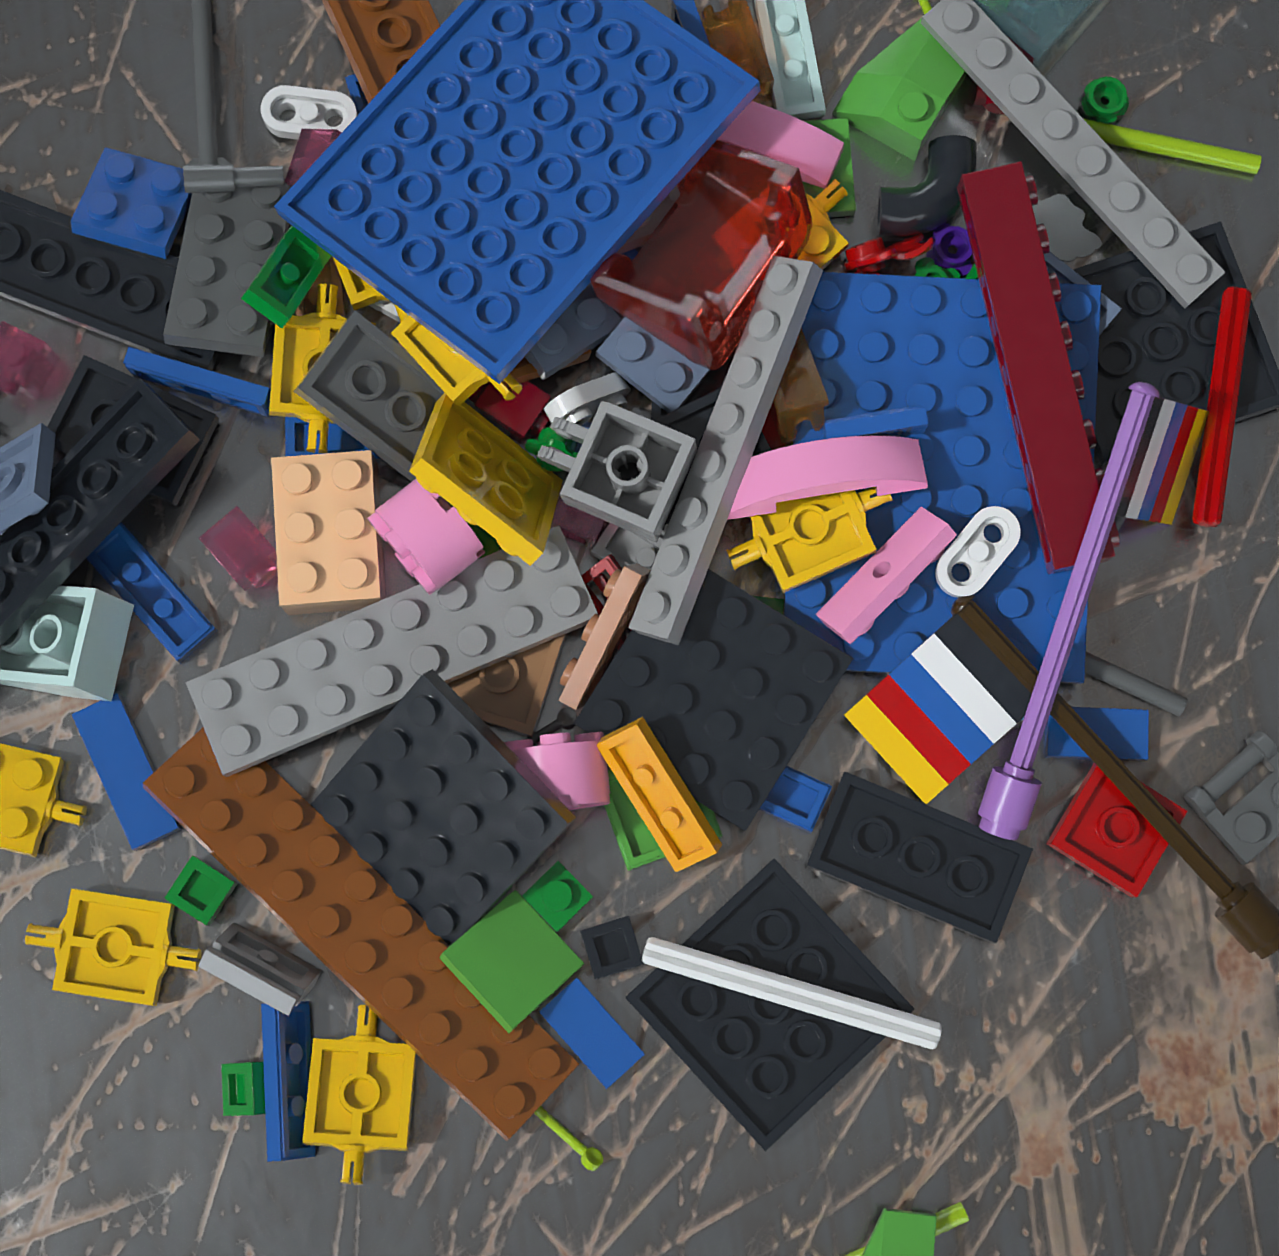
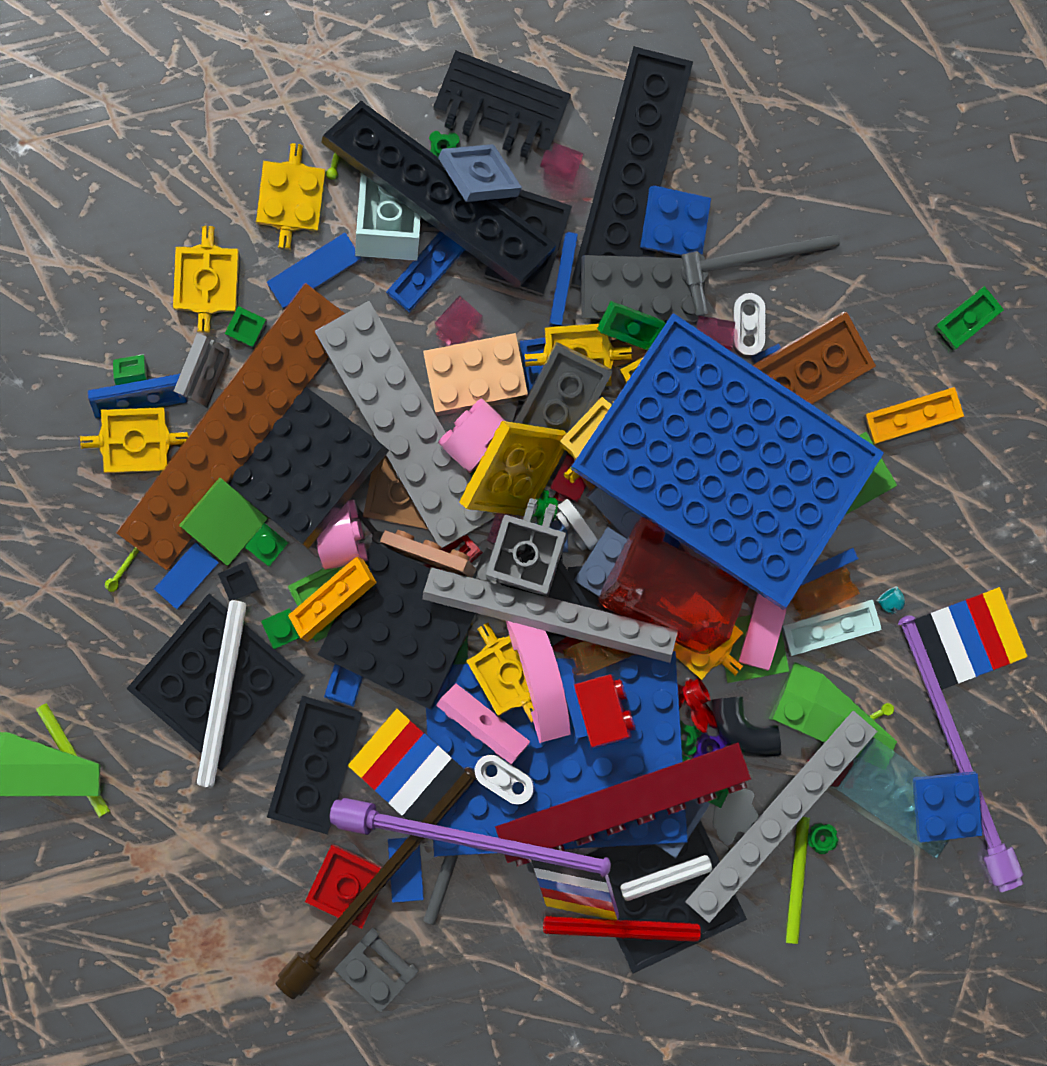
camera: 80 degrees right, 5 degrees up
none -> green plate [261,608,300,649]
none -> red brick [574,674,636,748]
none -> white axle [621,855,712,901]

